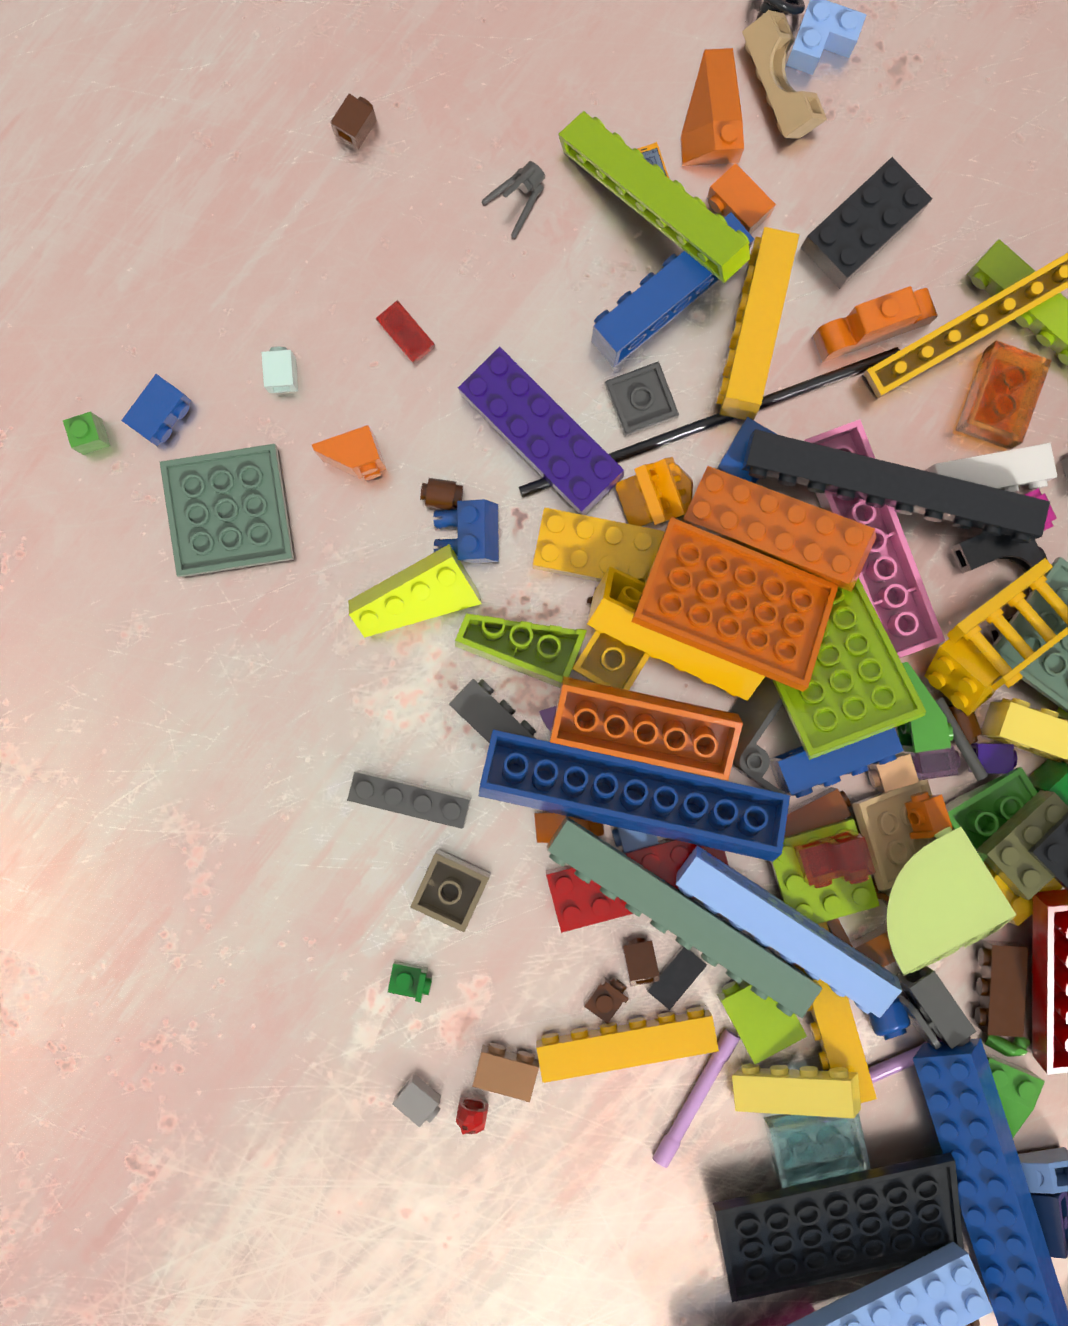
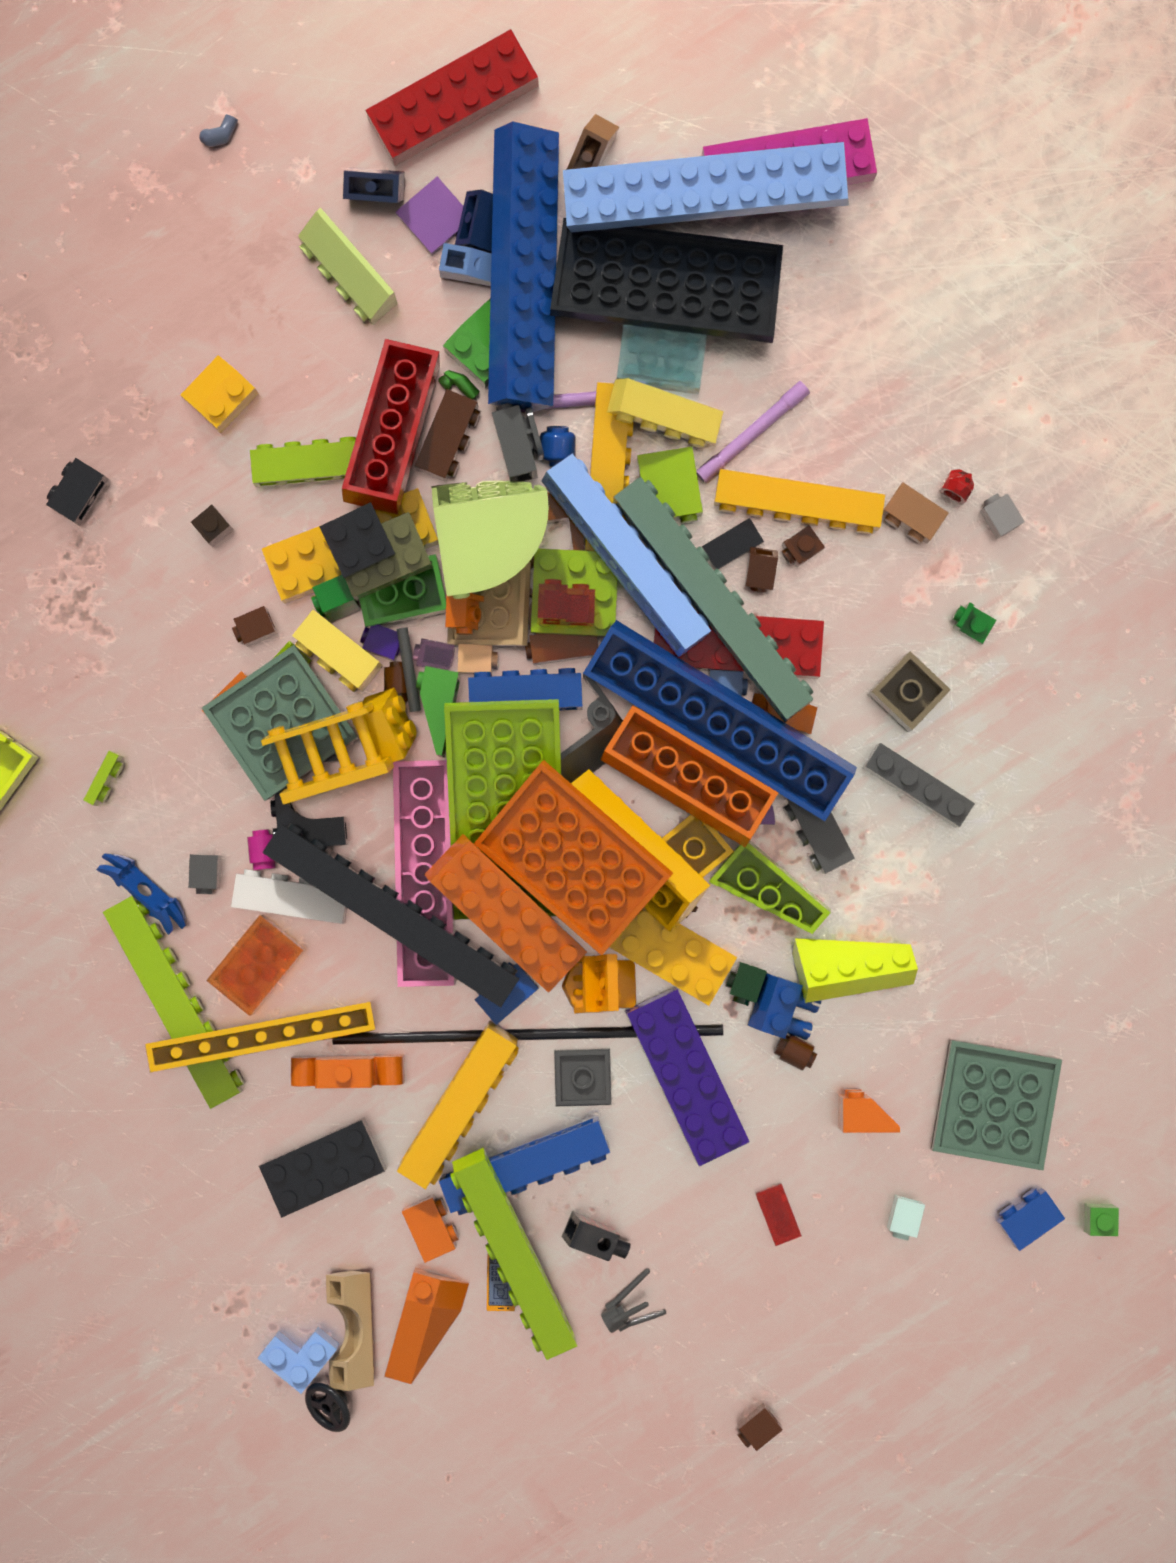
camera: 165 degrees left, 0 degrees up
none -> black torso [561,1211,631,1261]
none -> dark green brick [725,961,767,1006]

